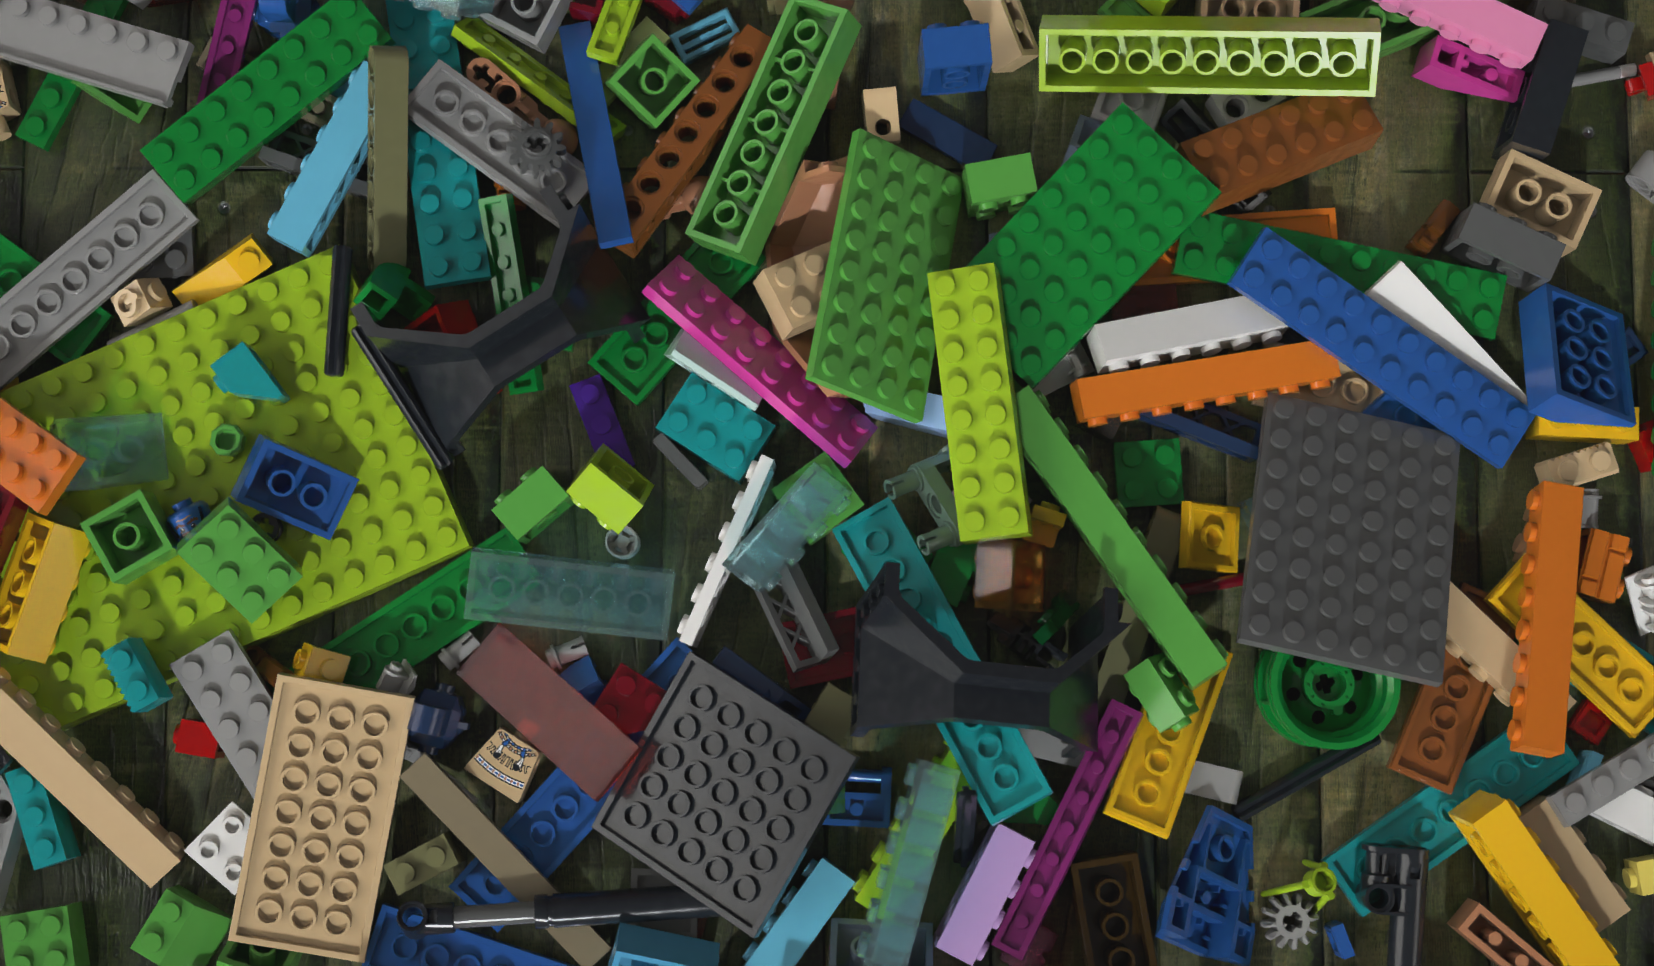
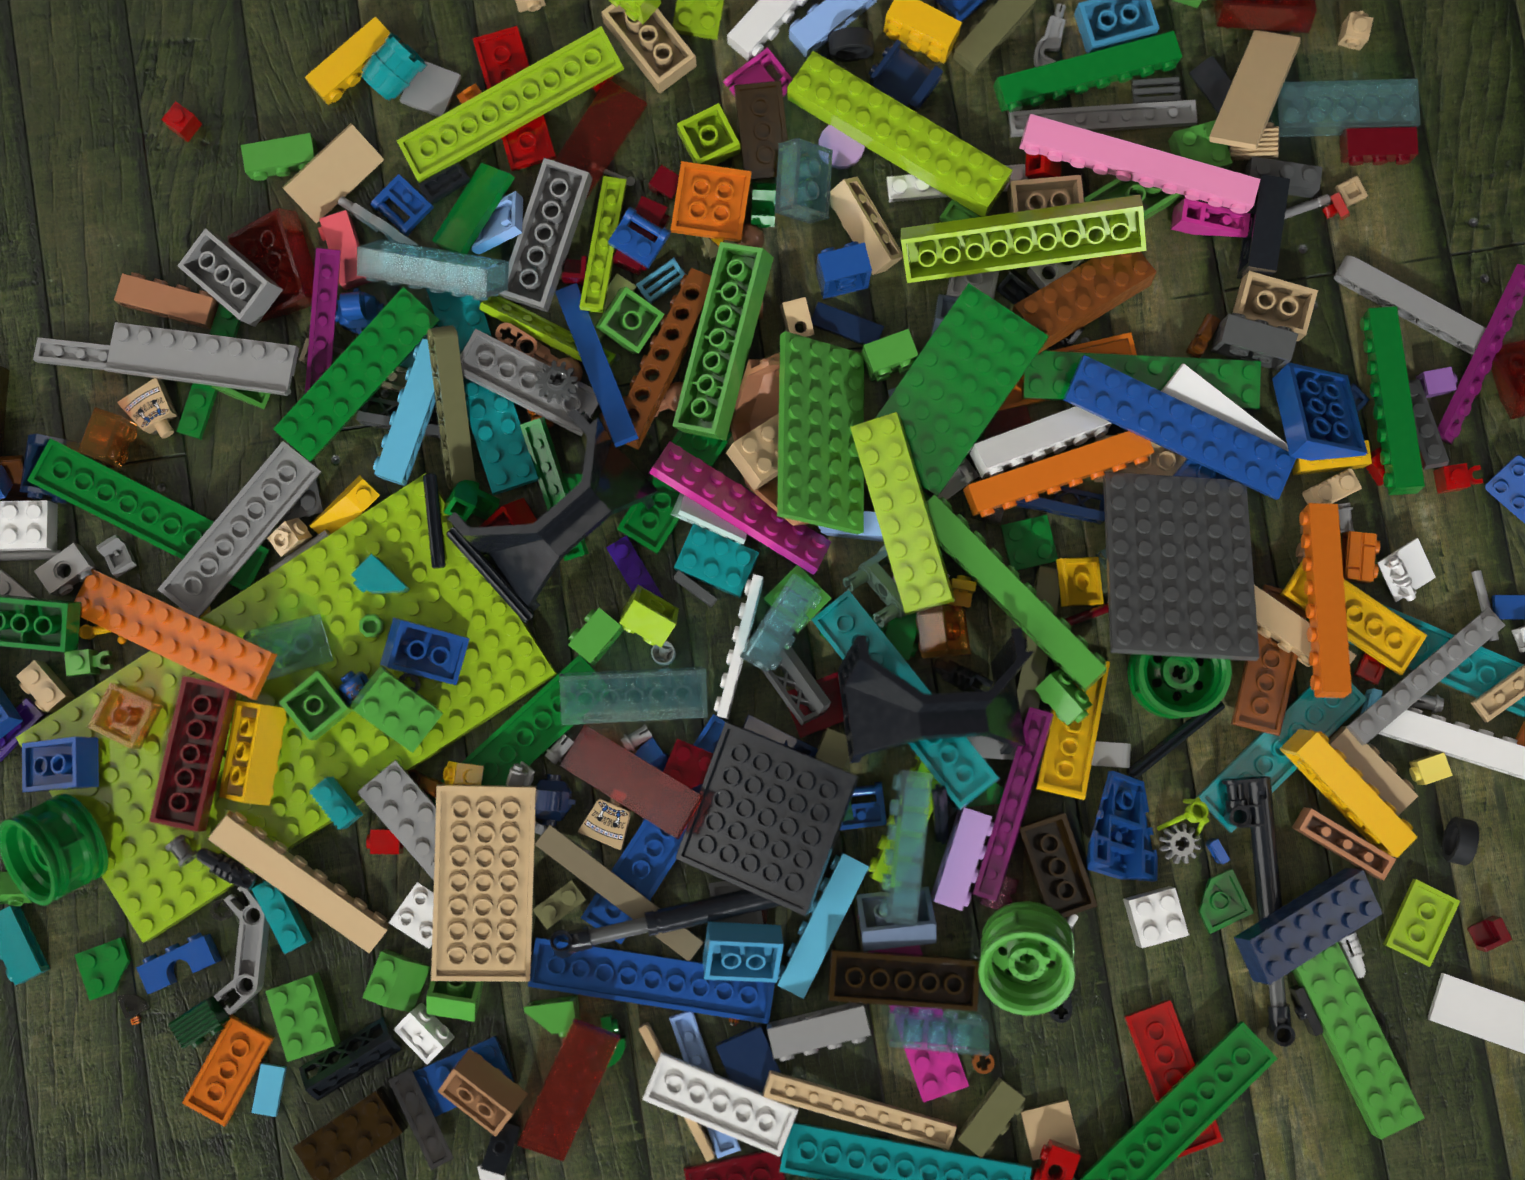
camera: 10 degrees left, 0 degrees up
dark green plate [1033,589,1080,645] -> none

